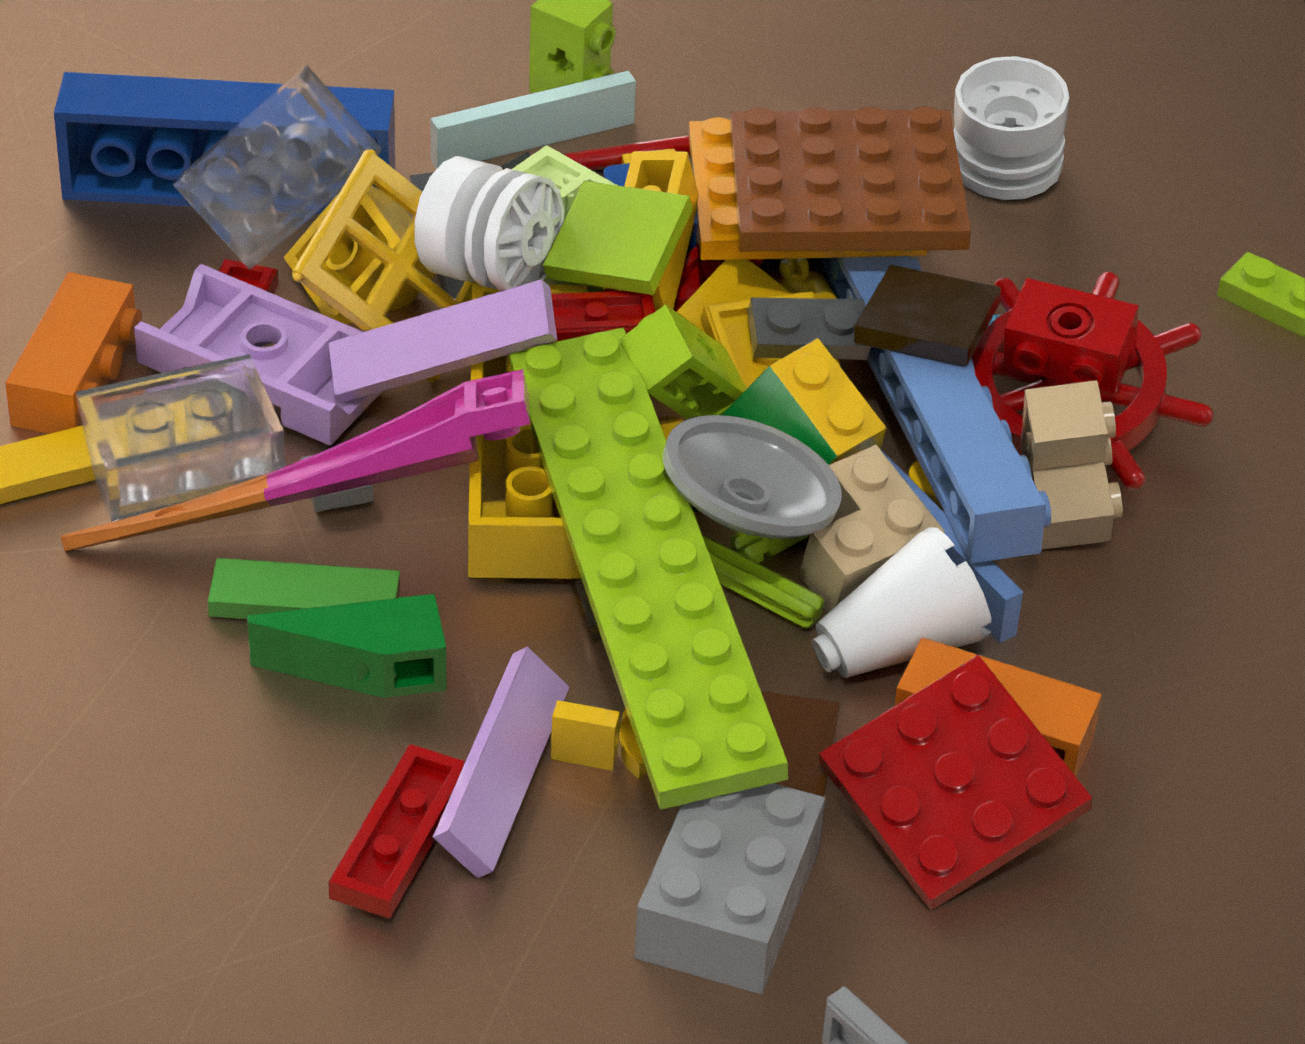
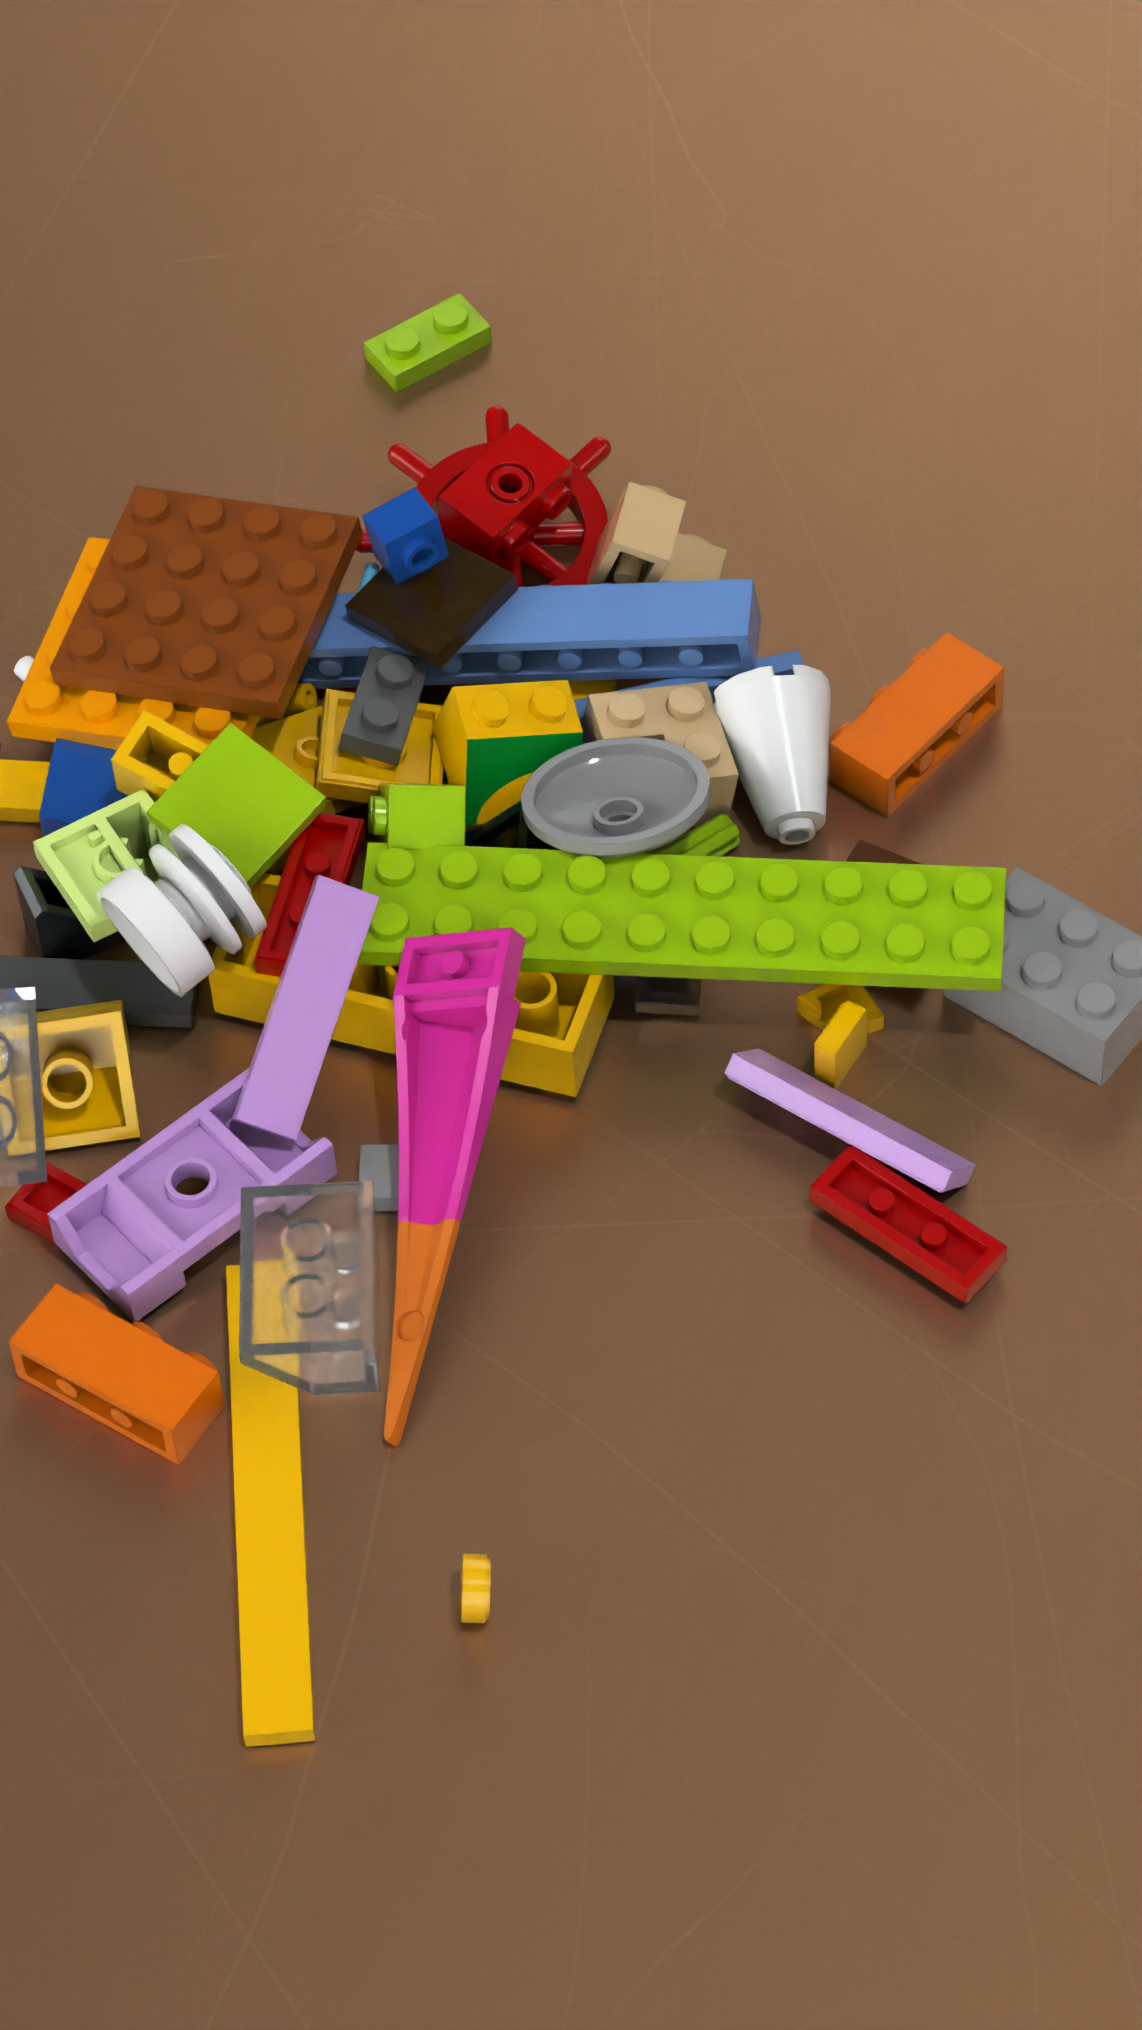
camera: 65 degrees left, 10 degrees up
bright green tile [208,558,400,619] -> none
green slope [247,594,446,698] -> none
yellow window [292,149,477,383] -> none
red plate [819,654,1093,912] -> none
white wheel [954,56,1069,200] -> none
none -> blue plate [362,487,449,585]

